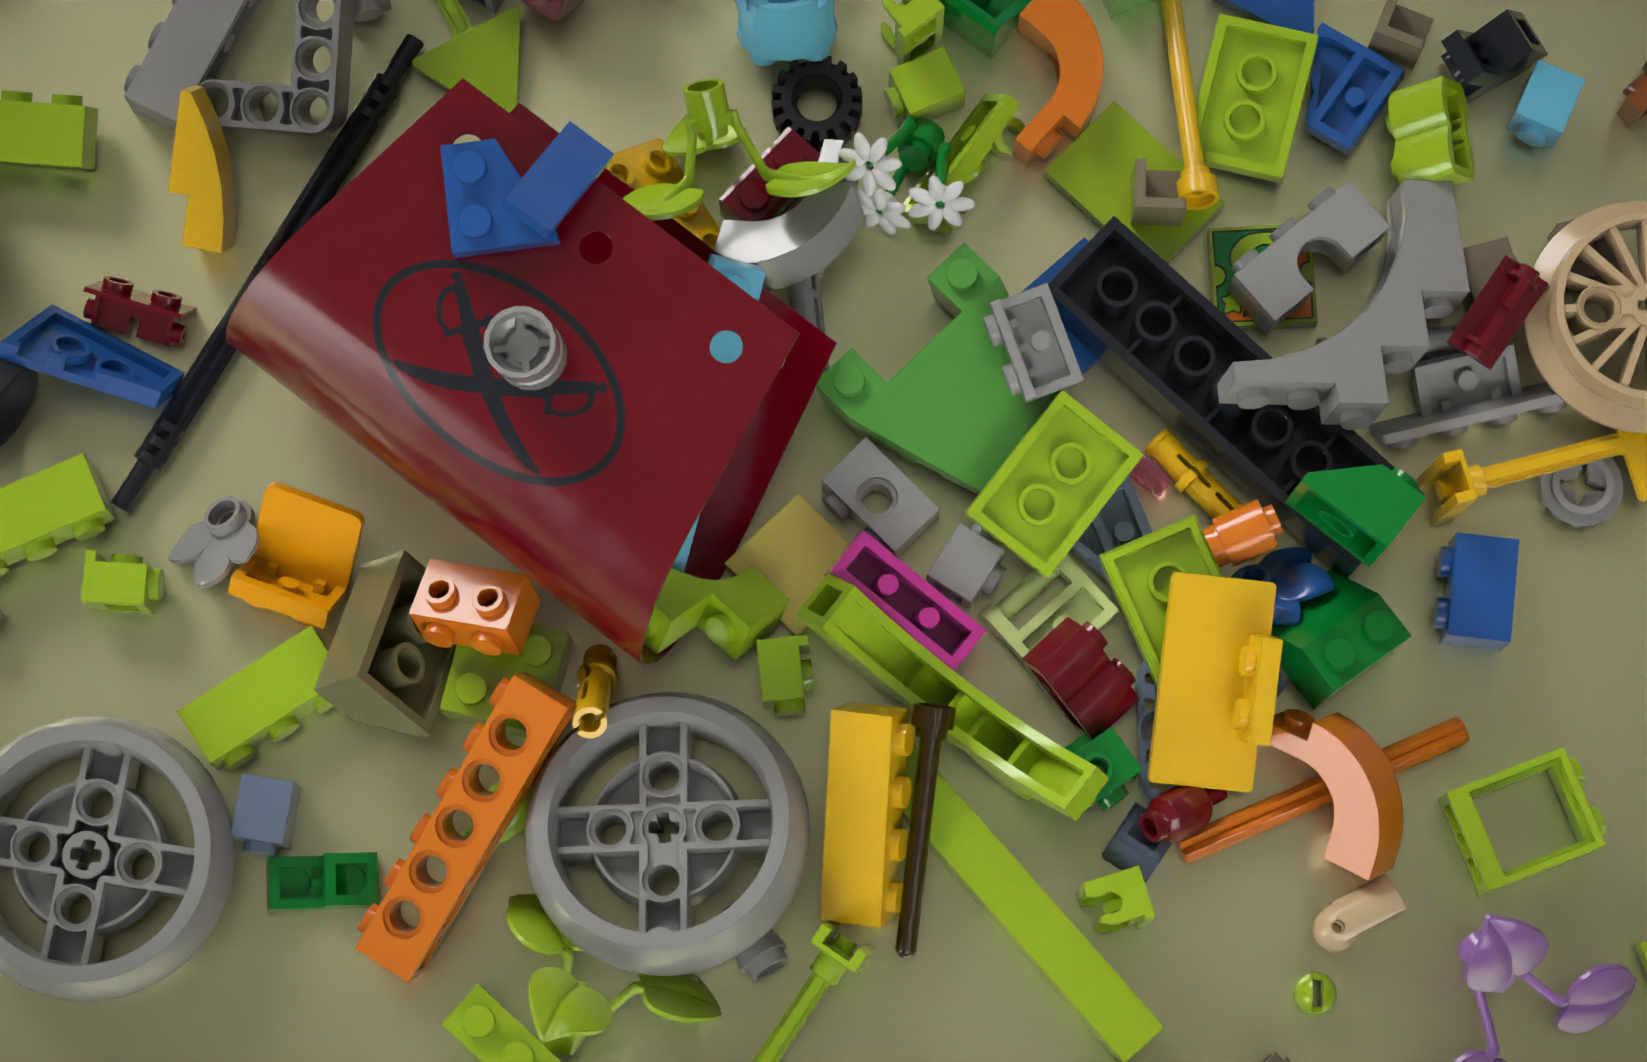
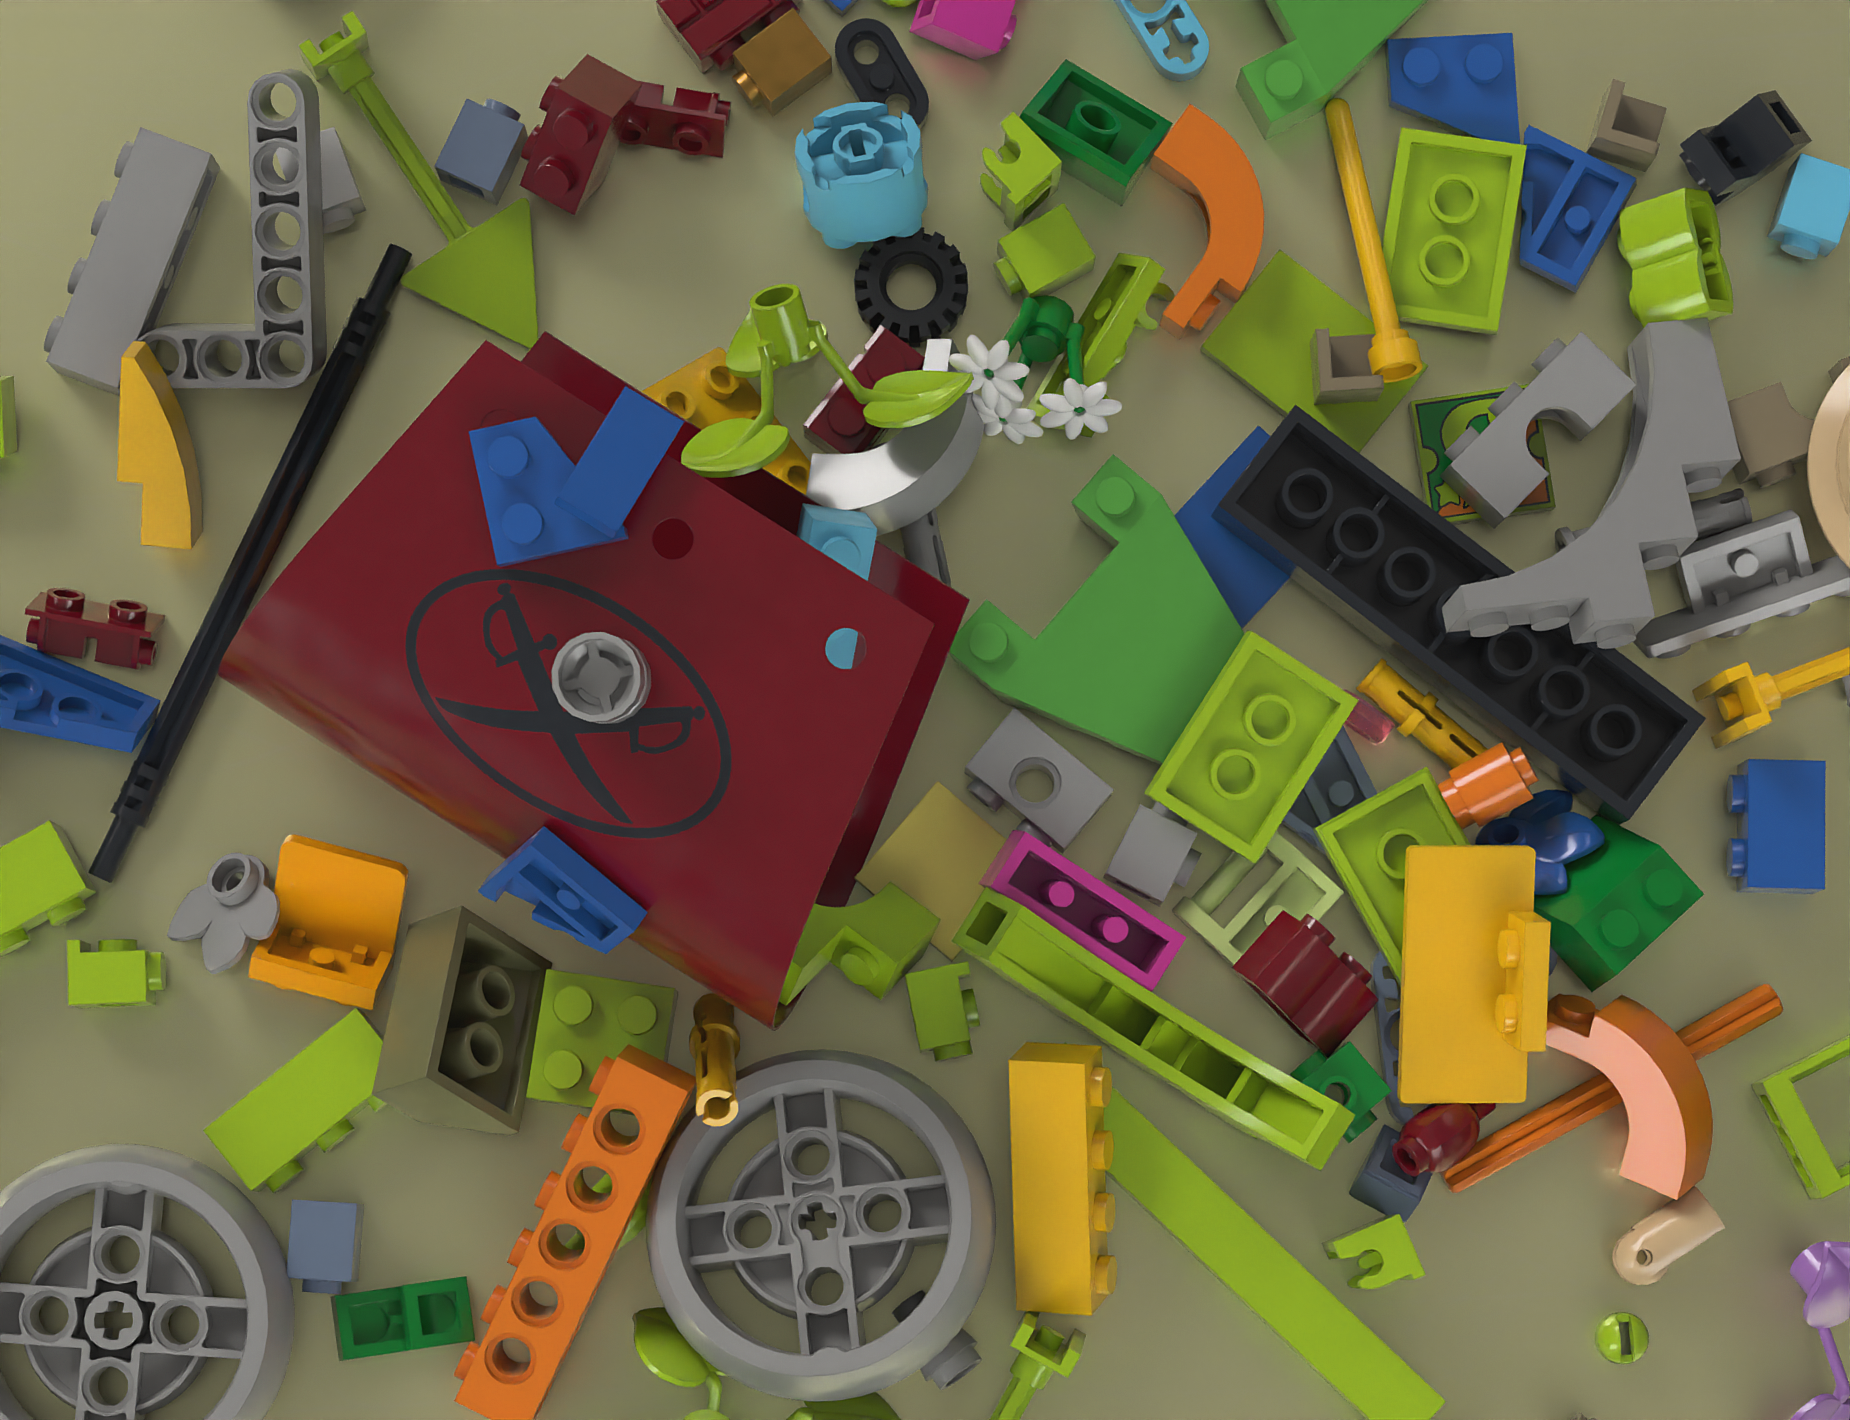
camera: 10 degrees left, 5 degrees up
orange brick [409,559,541,656] -> none
dark brown piece [895,702,956,959] -> none
light grey bracket [983,283,1084,404] -> none
green slope [1285,464,1426,567] -> none
dark red hinge [1447,255,1549,370] -> none
none -> blue wing [478,826,648,954]

